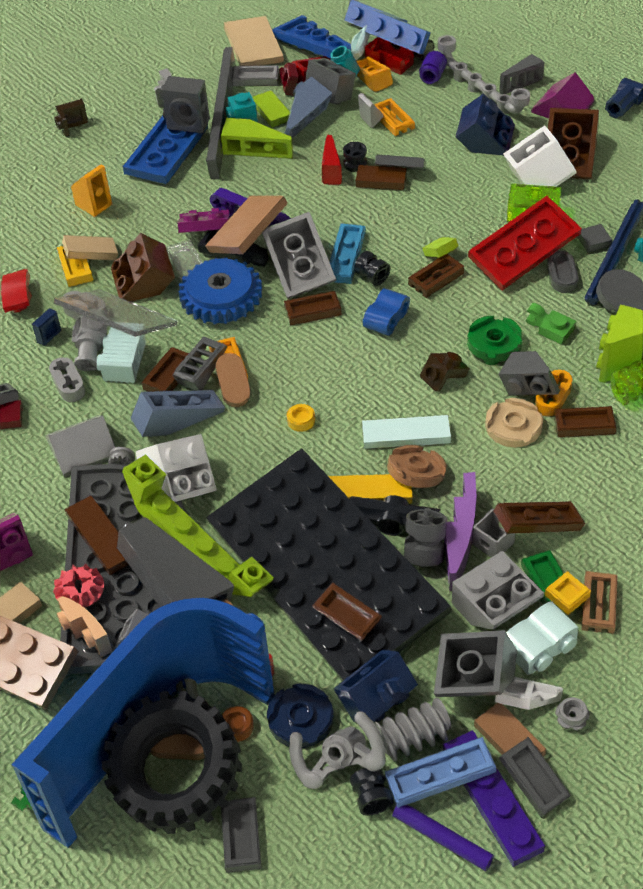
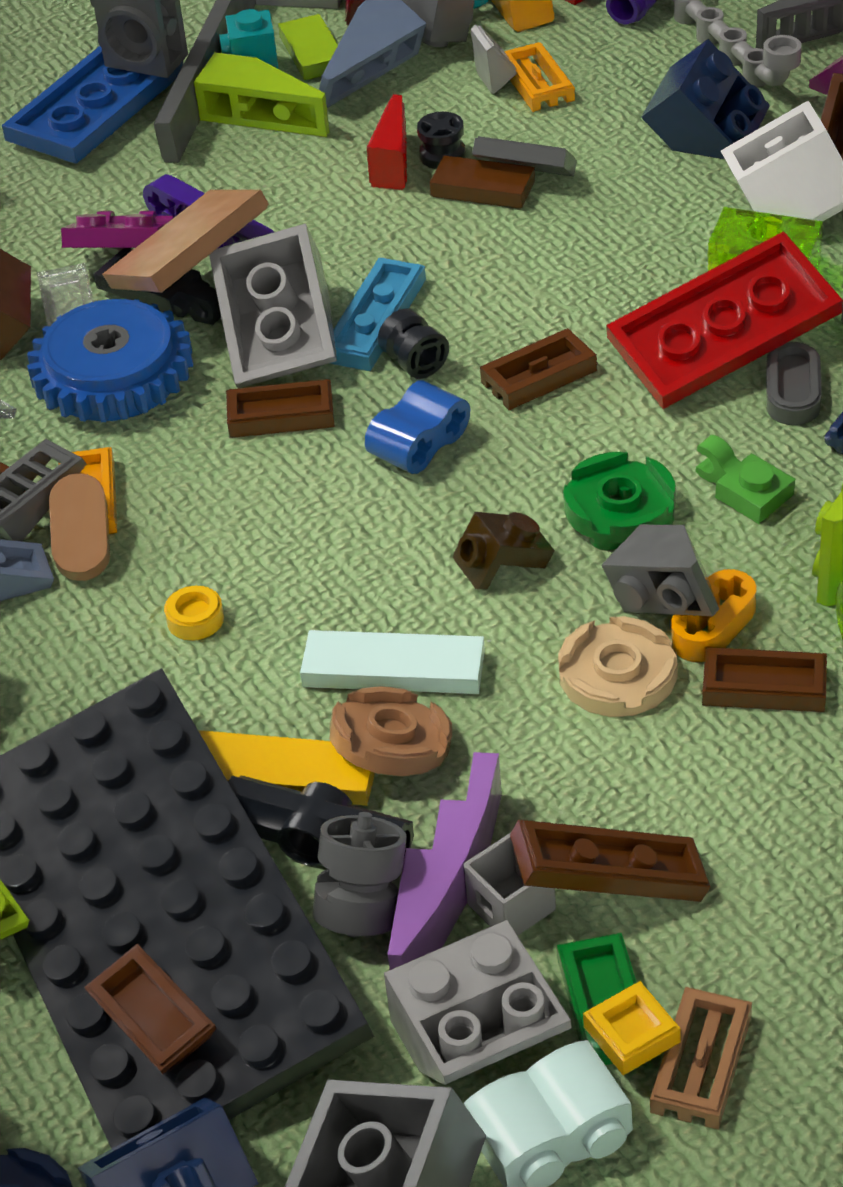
camera: 10 degrees right, 5 degrees down
lime tile [422,237,459,258] -> none

